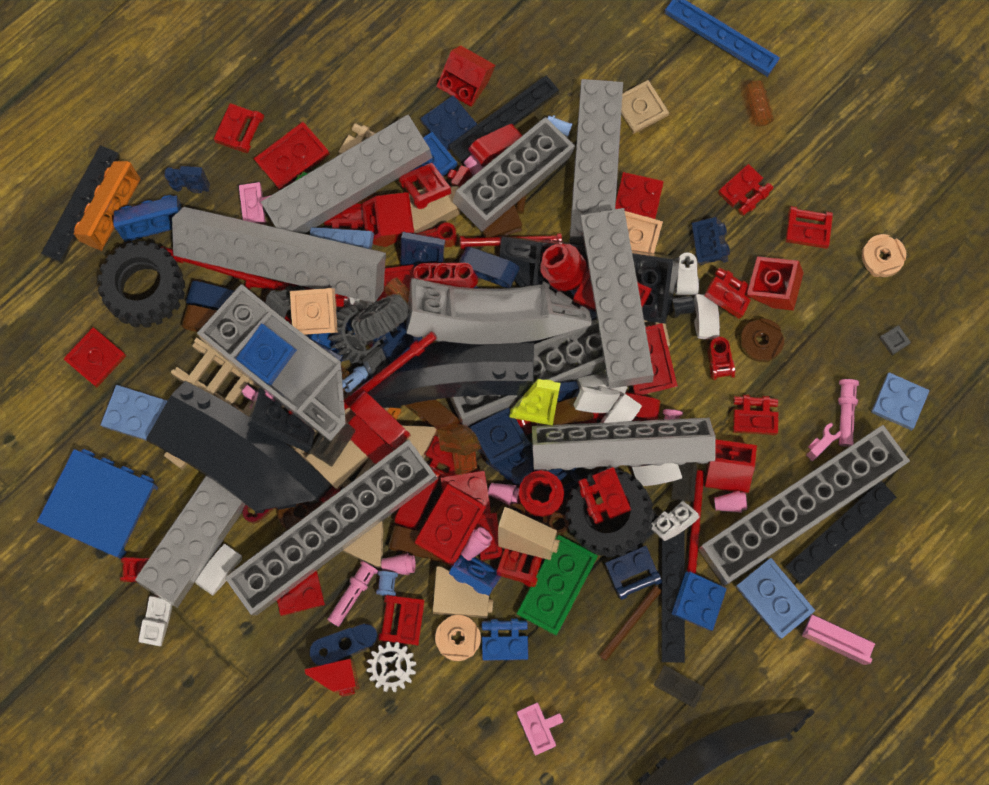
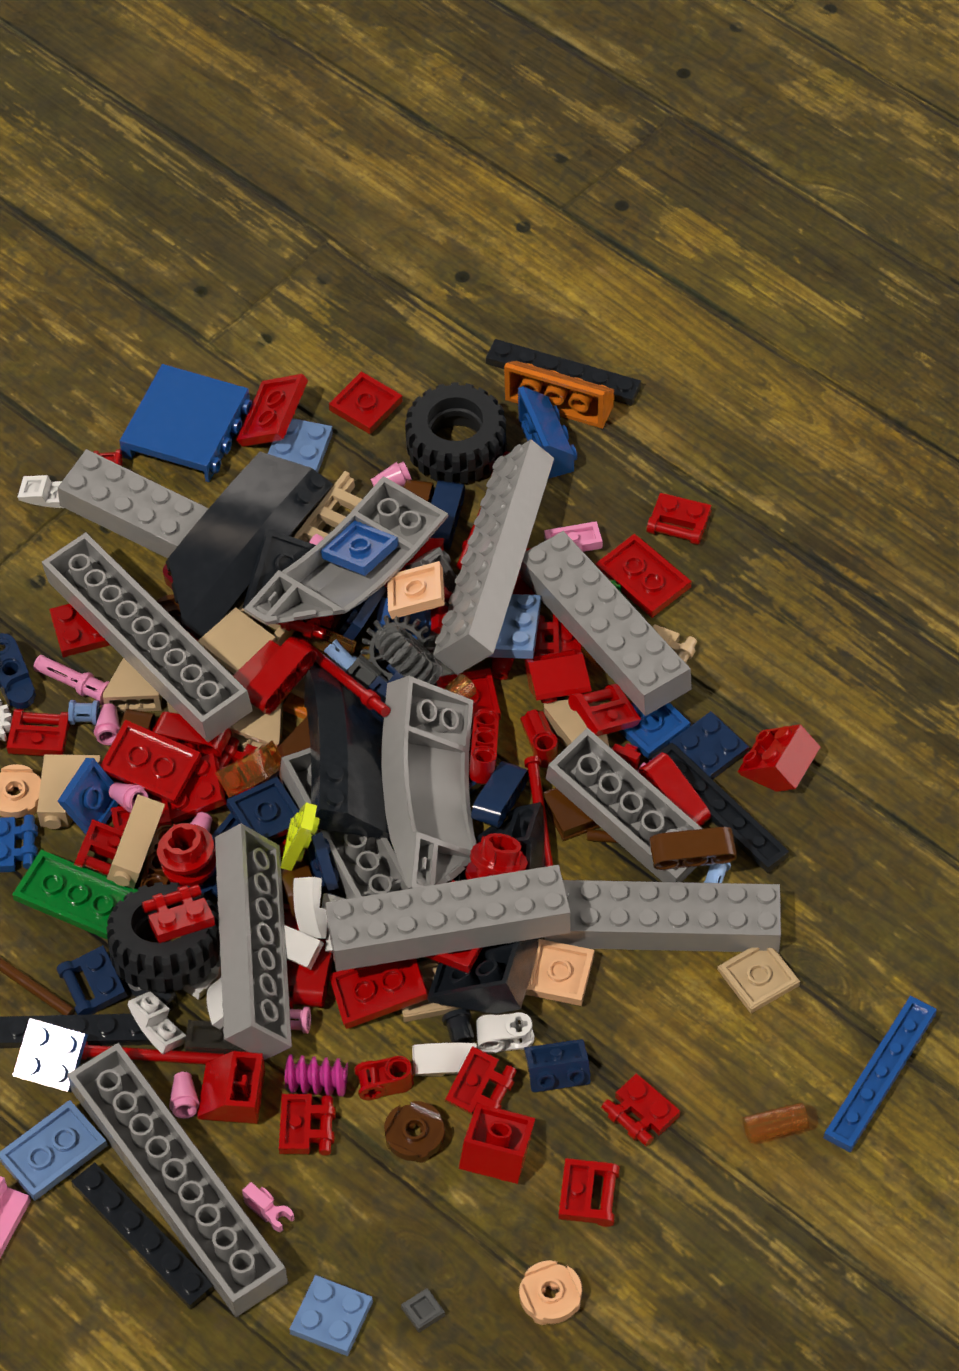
camera: 90 degrees right, 20 degrees down
dark blue plate [165,166,210,193] -> none
white slope [195,544,242,596] -> none
clear smoke slope [309,423,356,467] -> none
dark blue plate [401,232,445,268] -> none
red plate [615,172,664,219] -> none
bright pink pin [838,379,859,447] -> none
none -> red plate [237,374,308,447]
none -> dark pink piece [285,1054,348,1097]
none -> bright pink cone [371,462,412,487]
none -> reddish brown beam [649,827,737,870]

